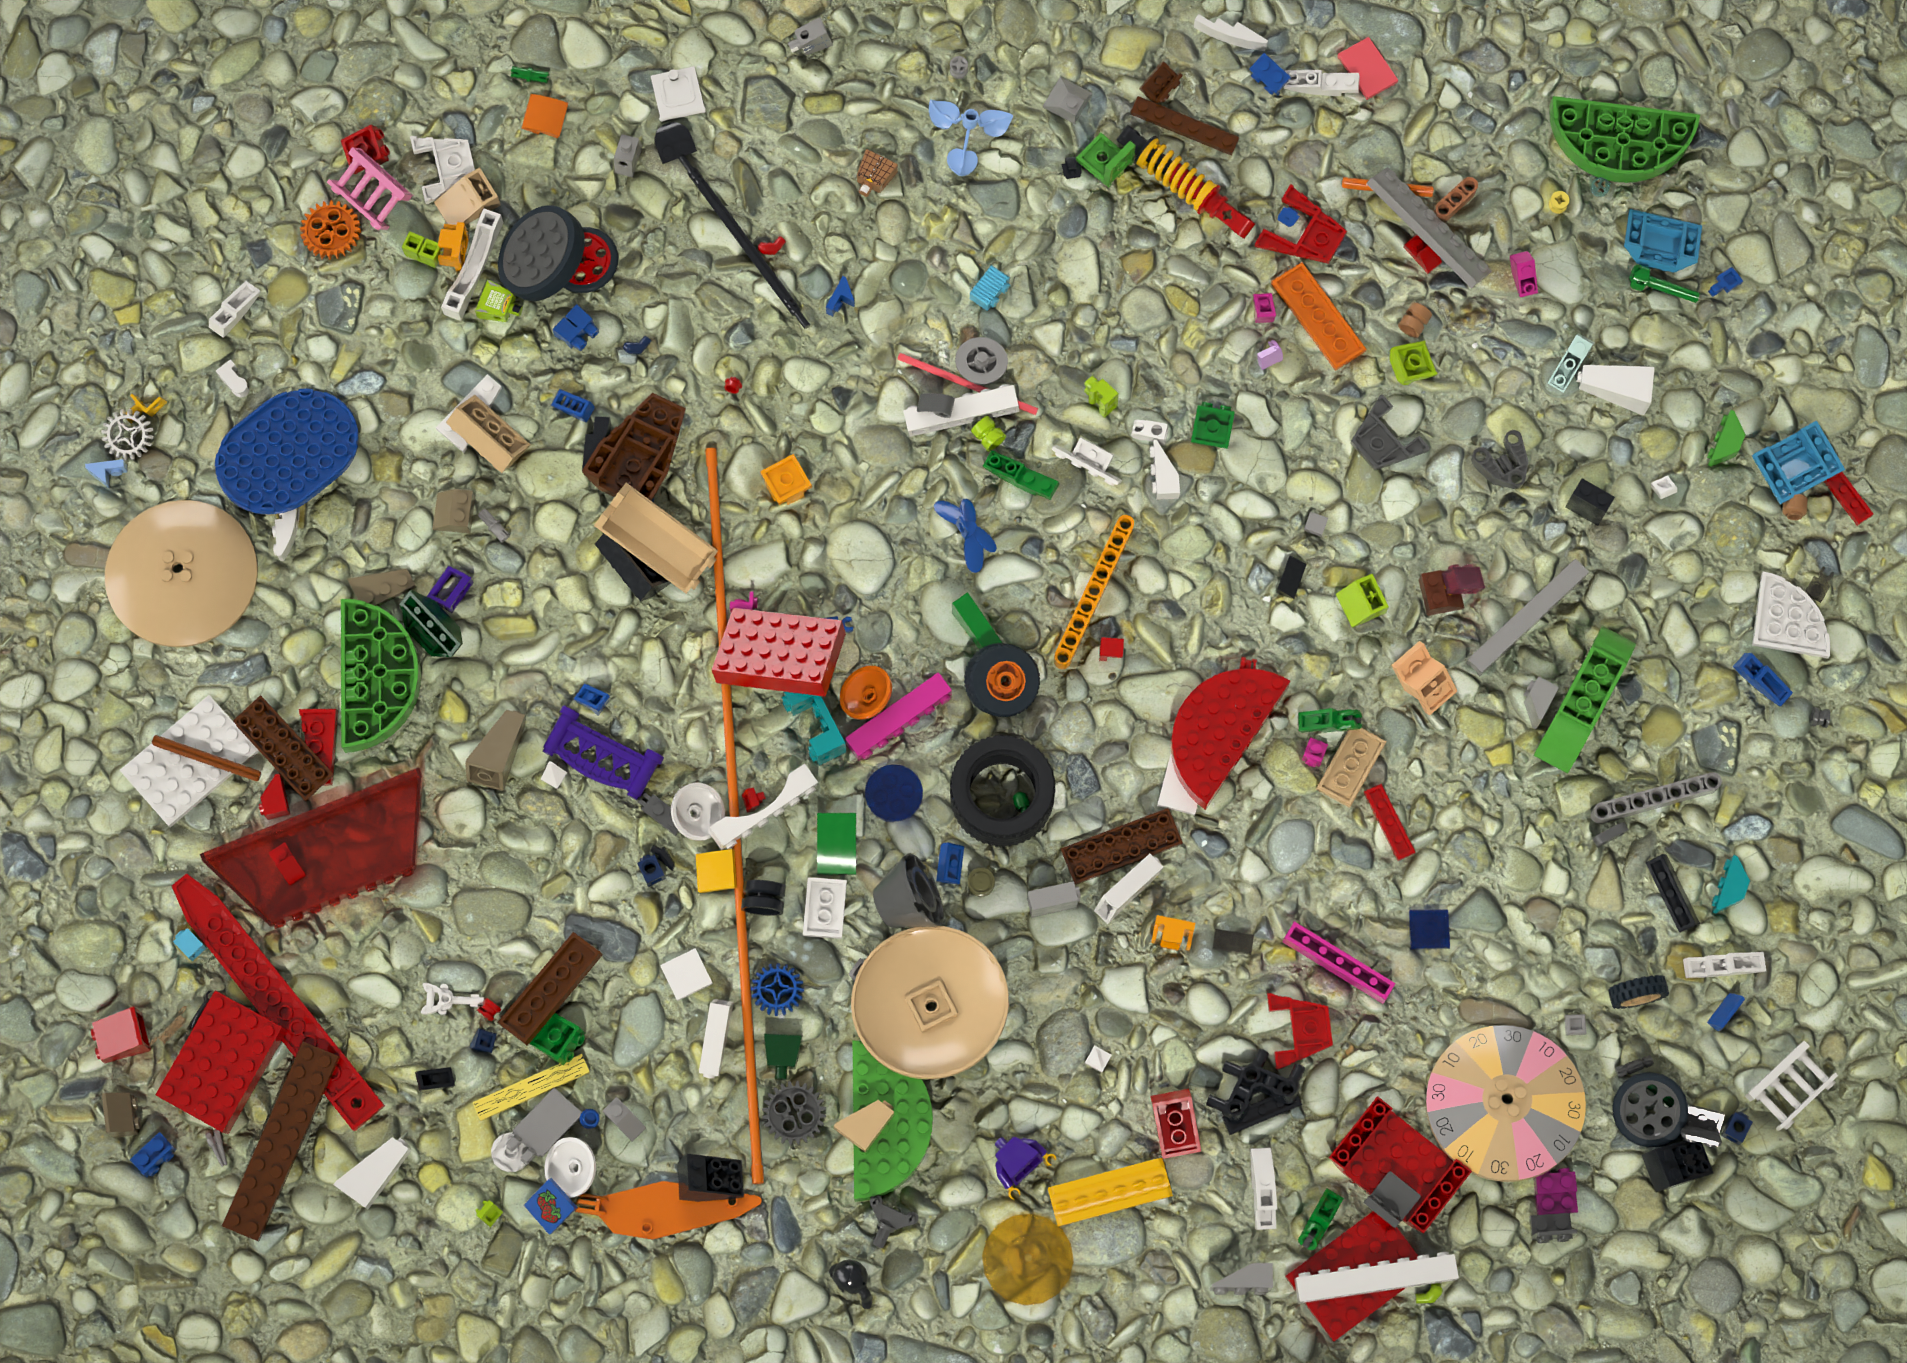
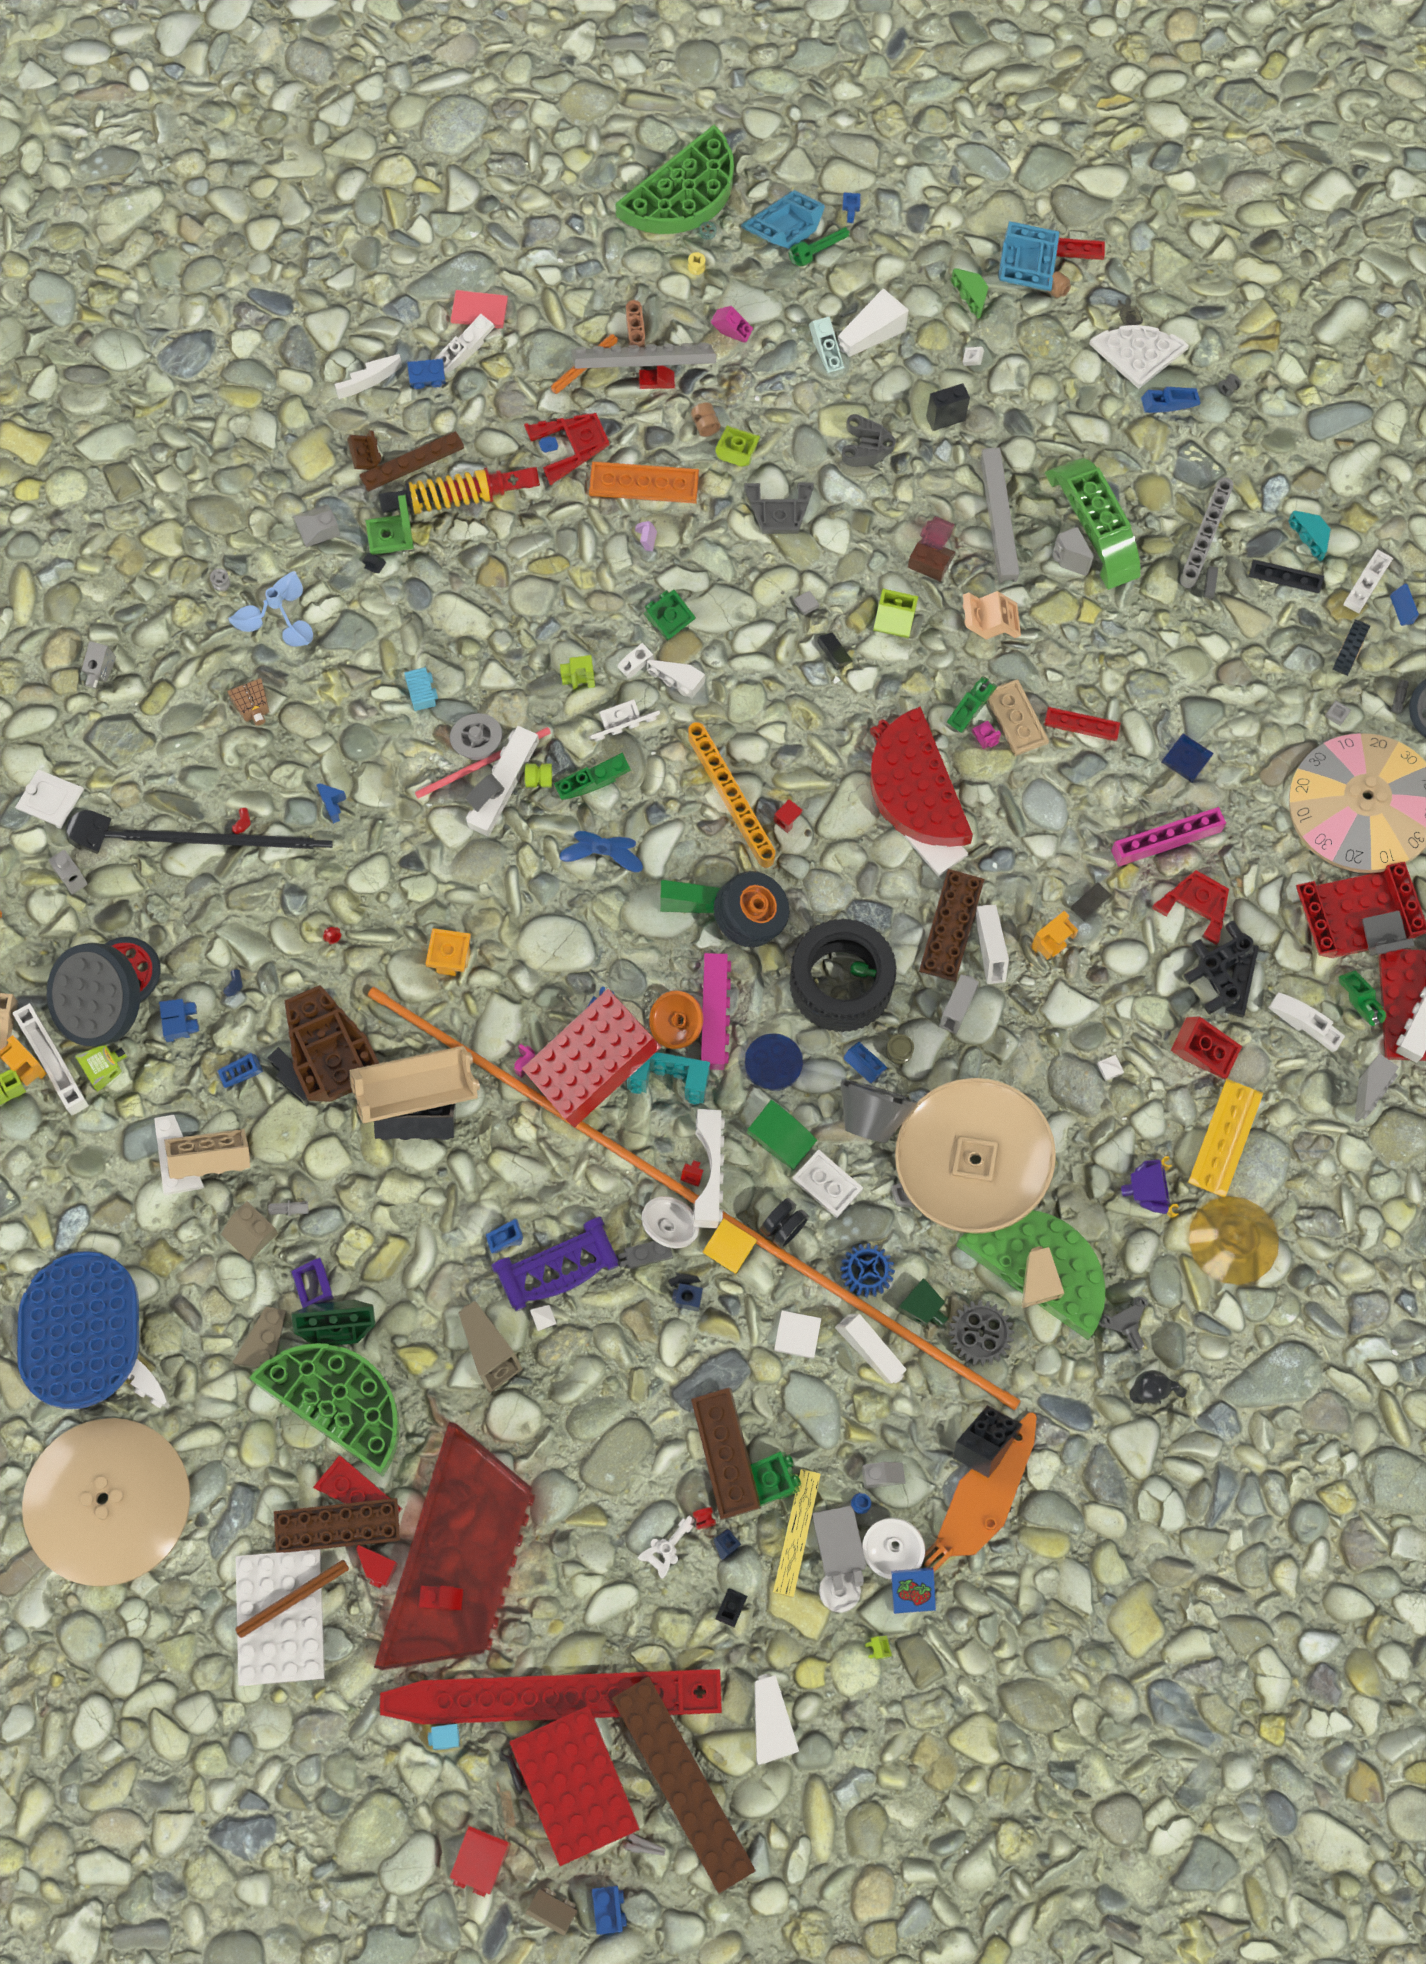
camera: 55 degrees left, 5 degrees down
dark pink slope [1253,293,1276,323] -> none

